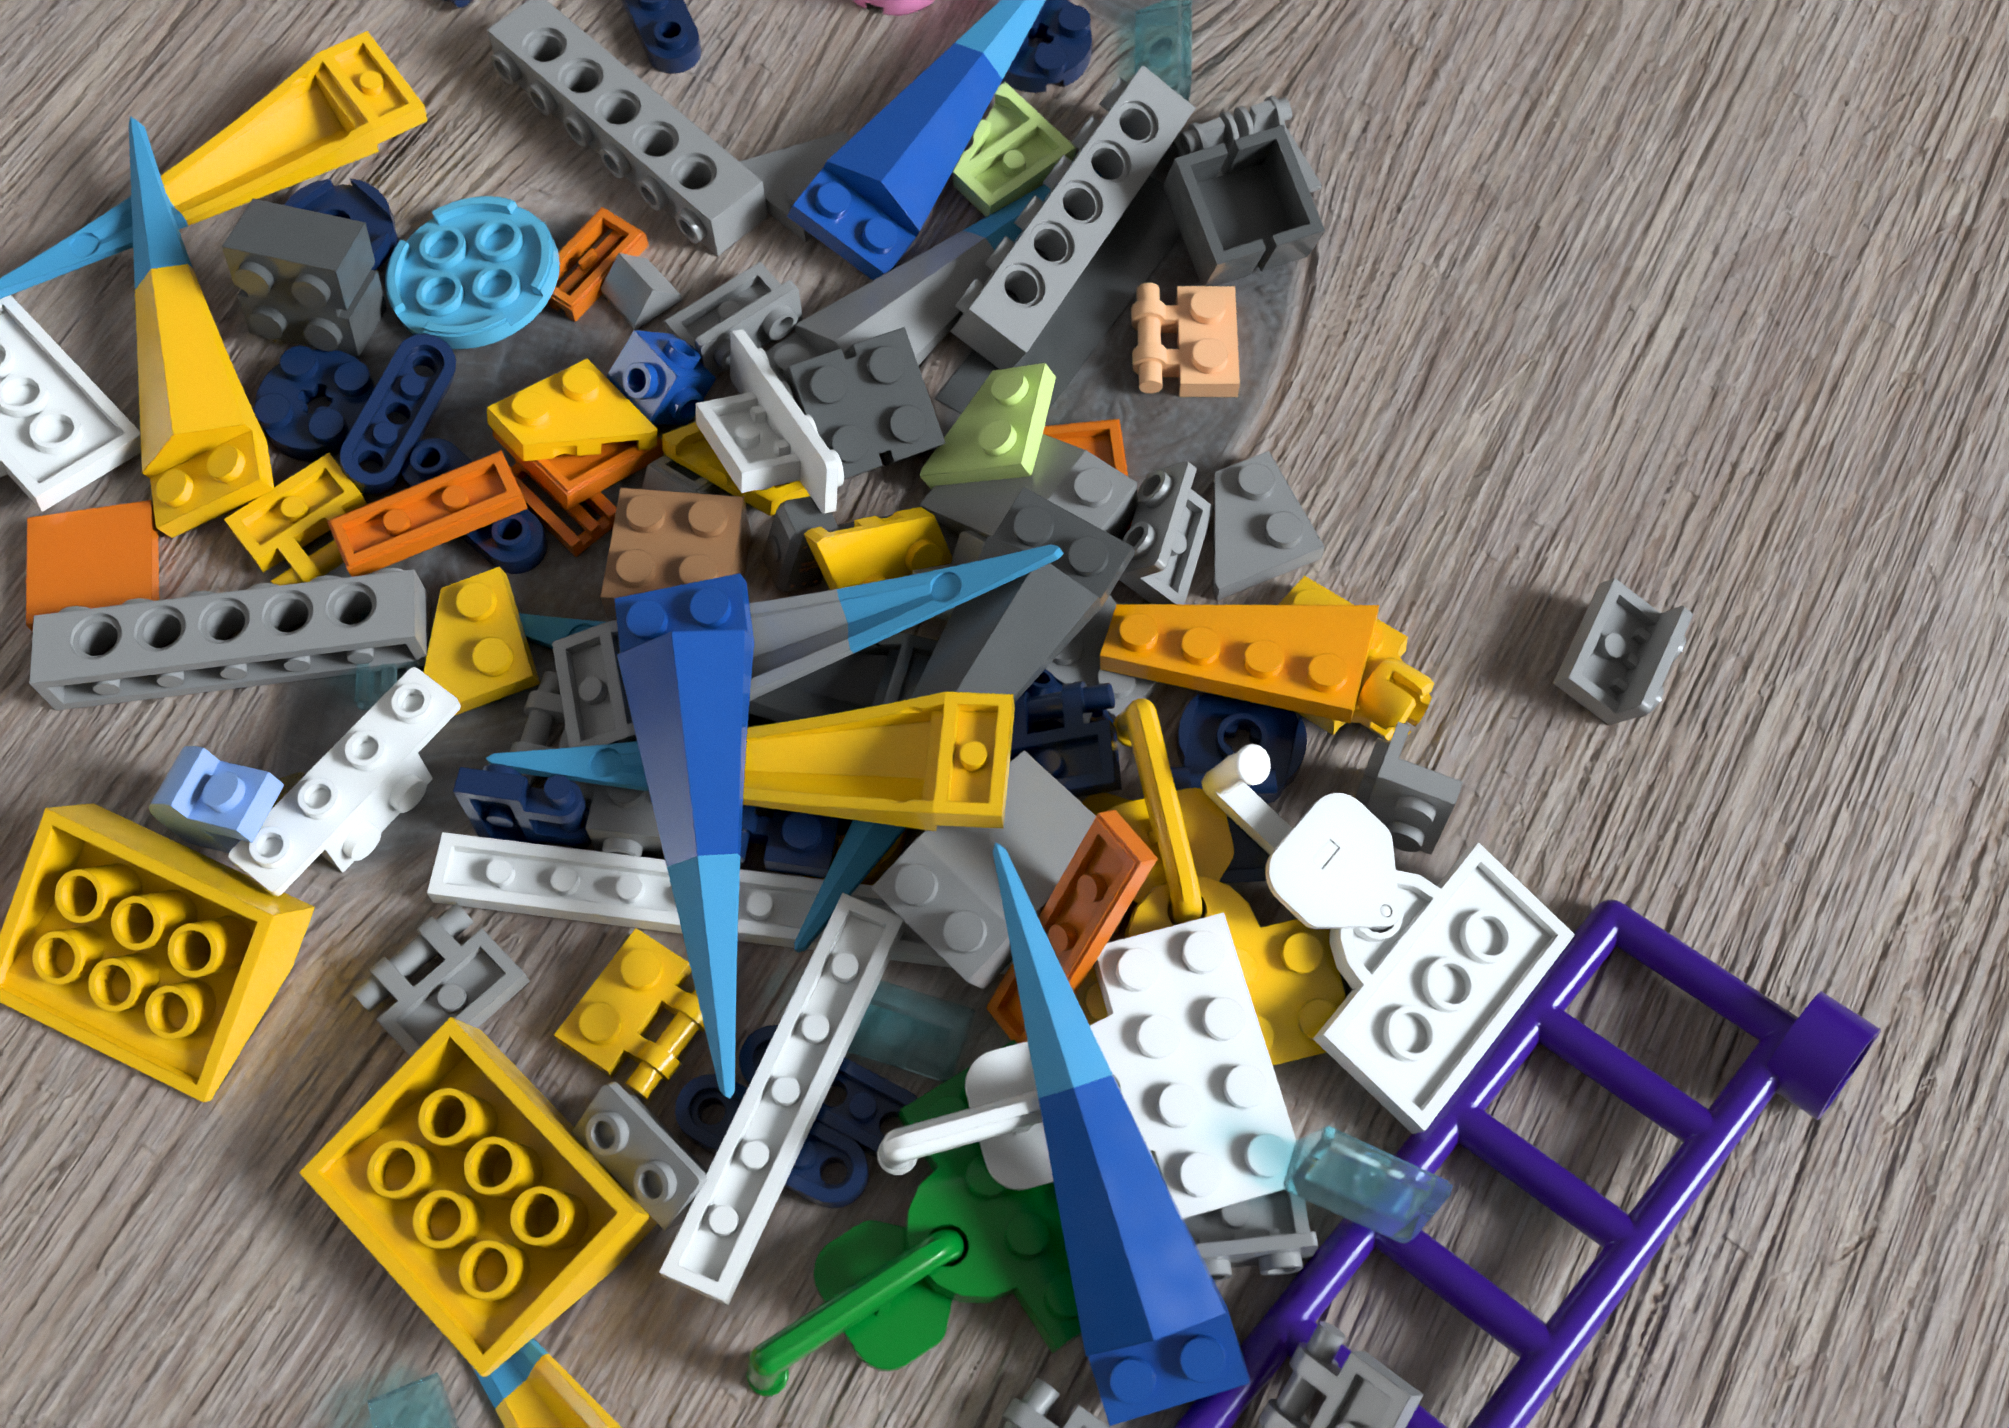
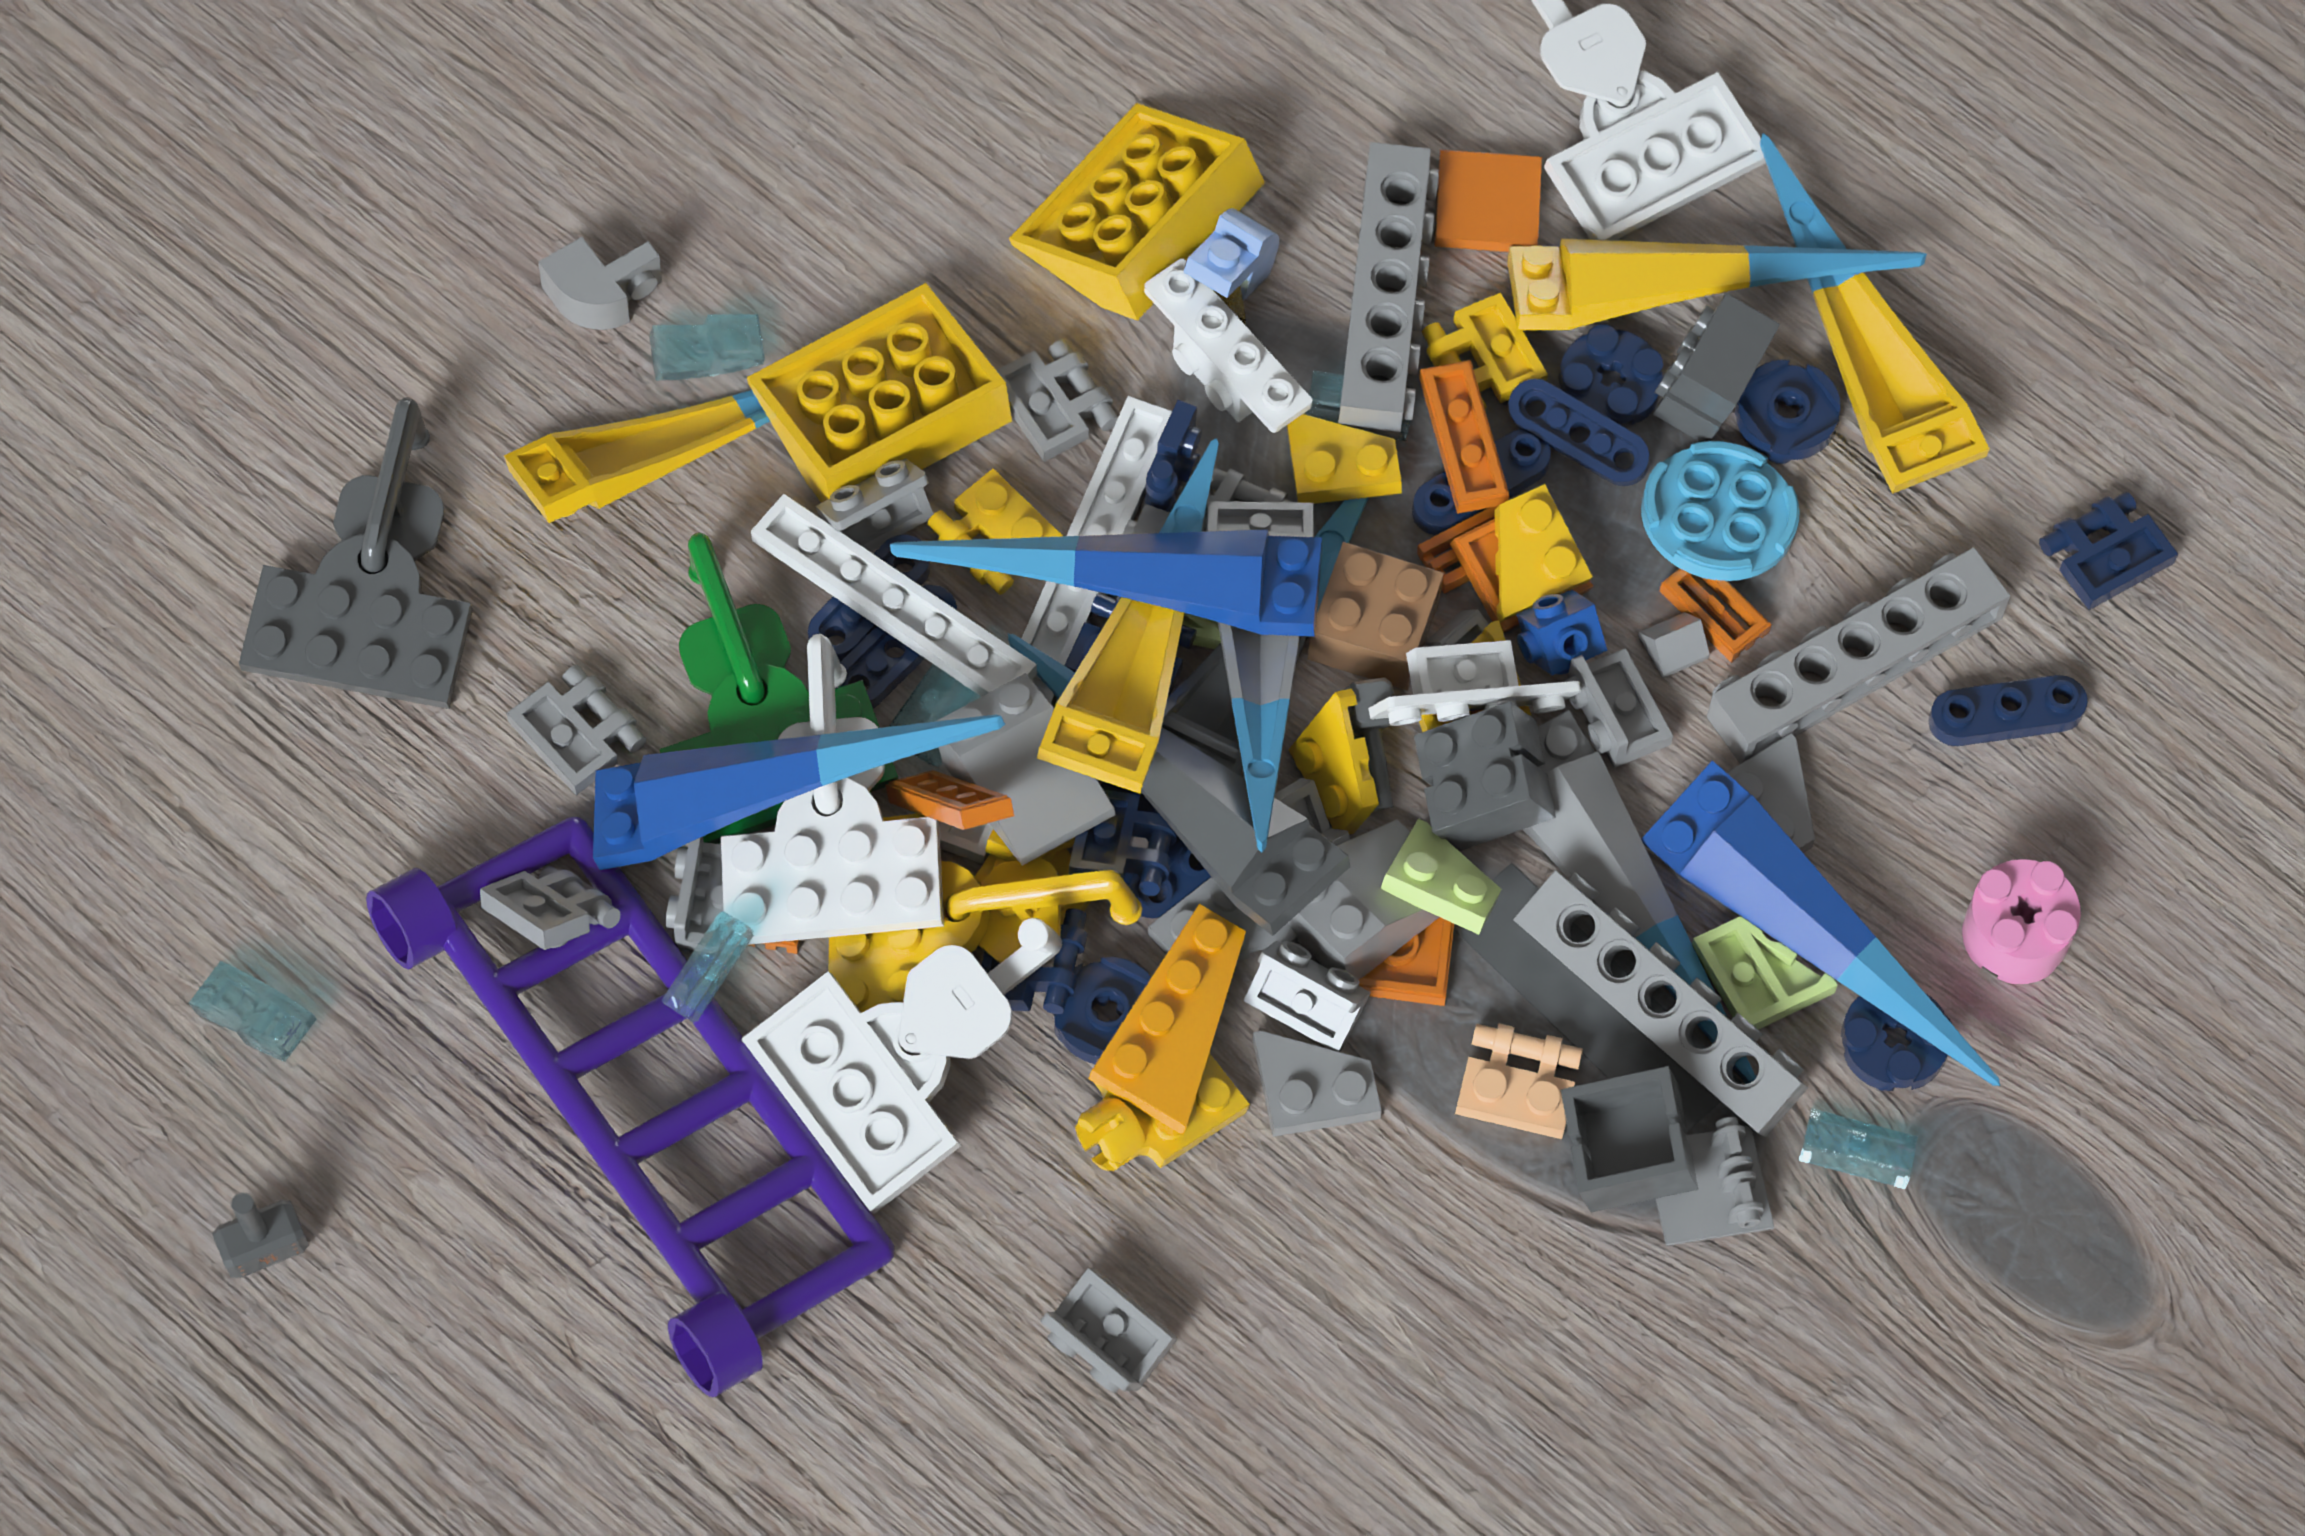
camera: 100 degrees right, 0 degrees up
light grey bracket [1355,722,1463,855] -> none

